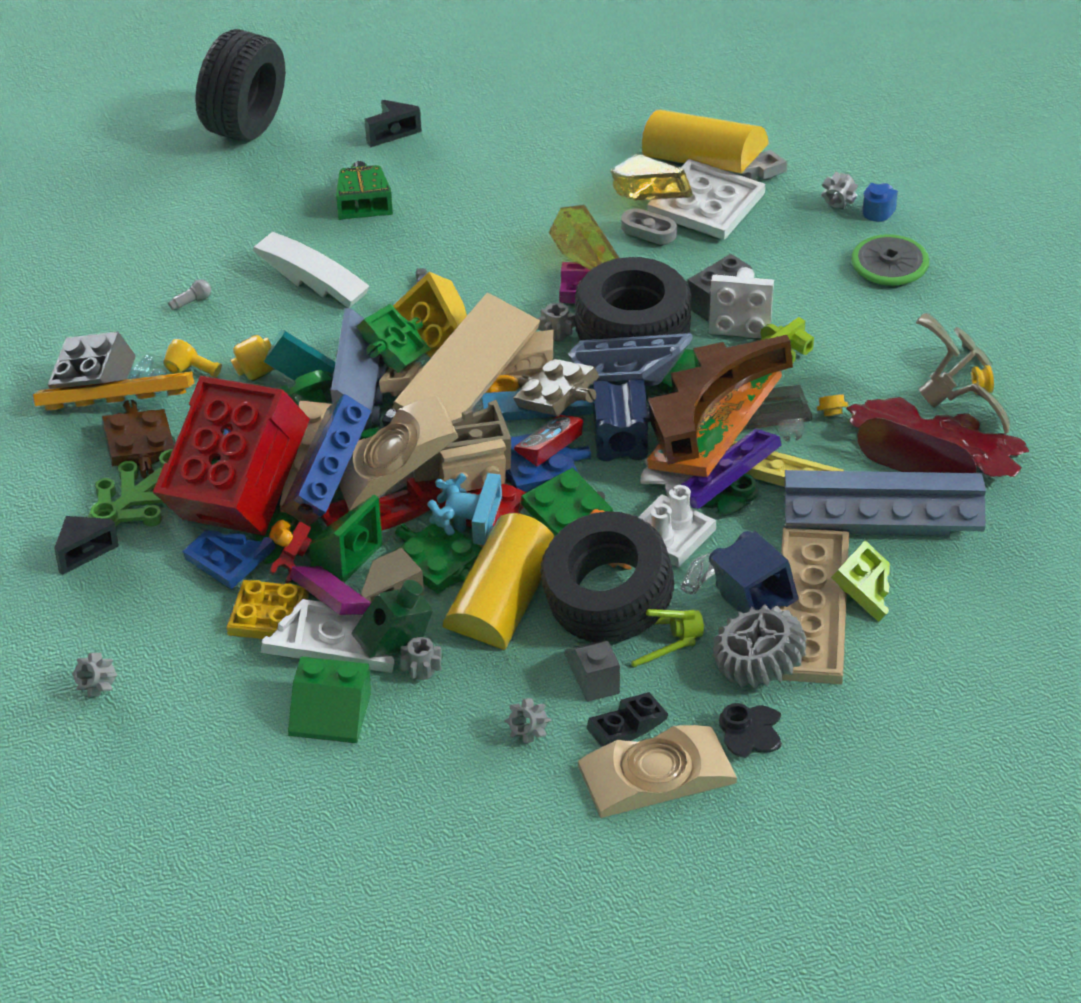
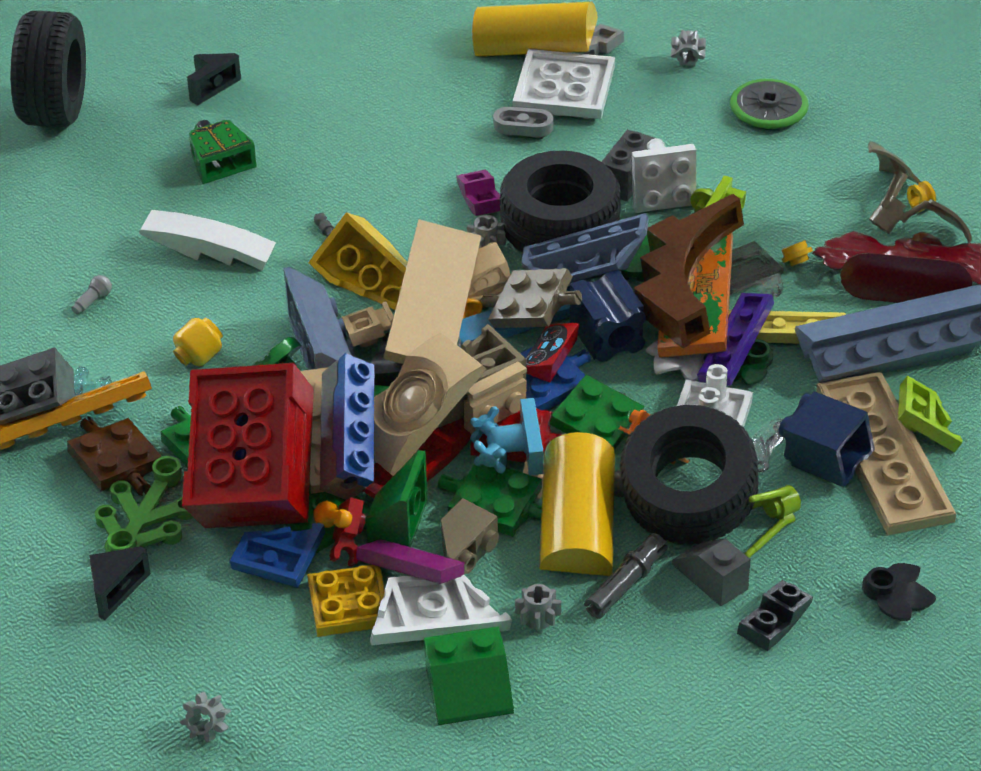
camera: 20 degrees left, 0 degrees up
yellow bar [163,339,222,378] -> none
teal slope [264,329,336,380] -> none
dark green torso [351,580,432,658] -> none
green plate [357,304,431,373] -> none
light grey gear [505,698,552,743] -> none
clear yellow slope [549,205,619,270] -> none
tan slope [578,725,737,818] -> none
clear yellow slope [610,154,693,201] -> none
light grey gear [713,605,806,689] -> none
blue plate [862,183,898,222] -> none
none -> dark grey pin [584,533,668,619]

